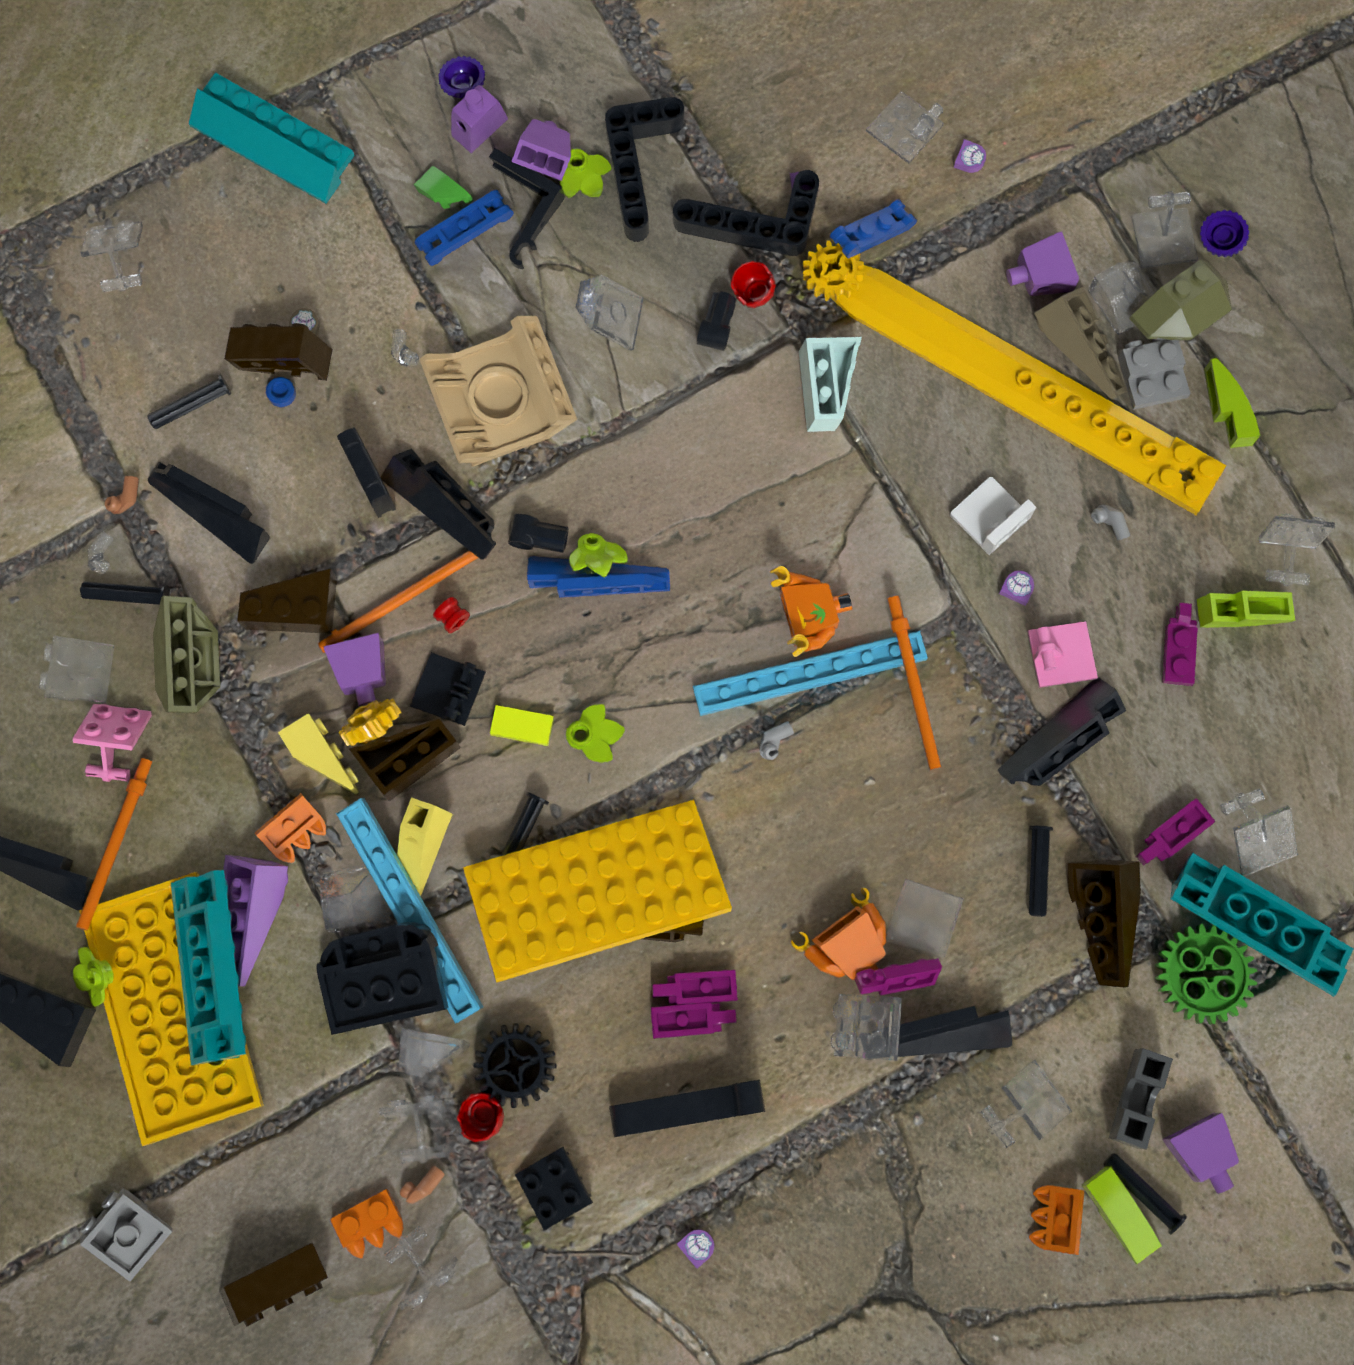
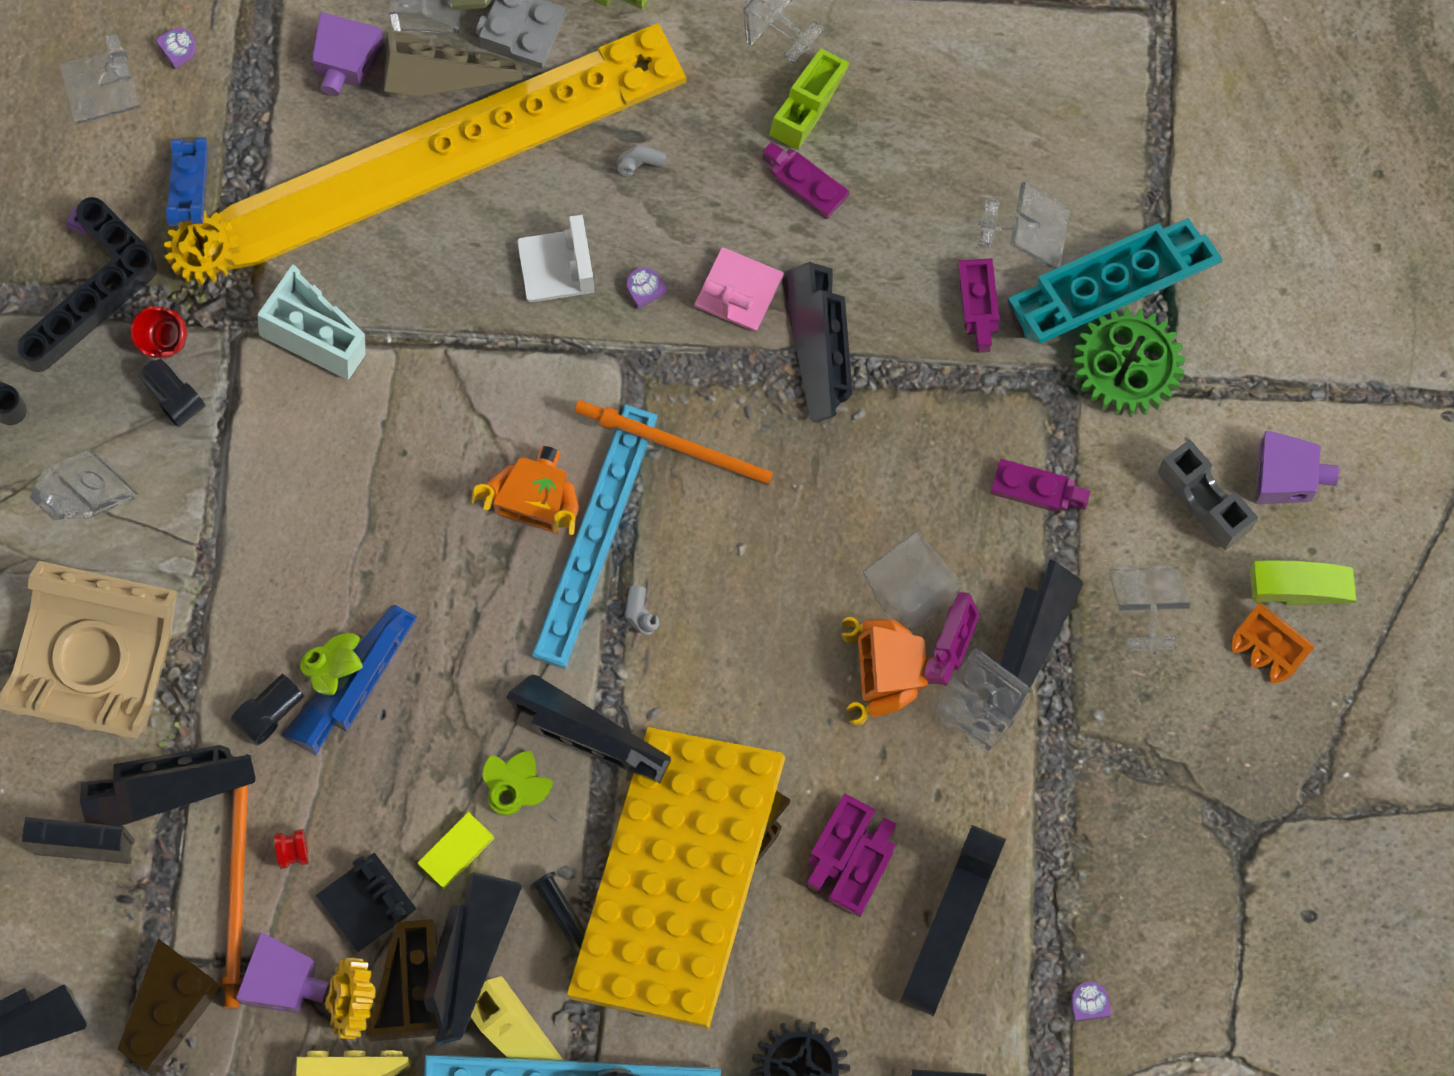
camera: 60 degrees left, 5 degrees down
black axle [1029,825,1053,917] -> none
dark brown wedge [1067,860,1141,988] -> none
black axle [1103,1153,1187,1235] -> none
none -> black wedge [423,872,522,1045]
none -> black wedge [506,675,671,784]
none -> magenta hinge [990,458,1091,512]

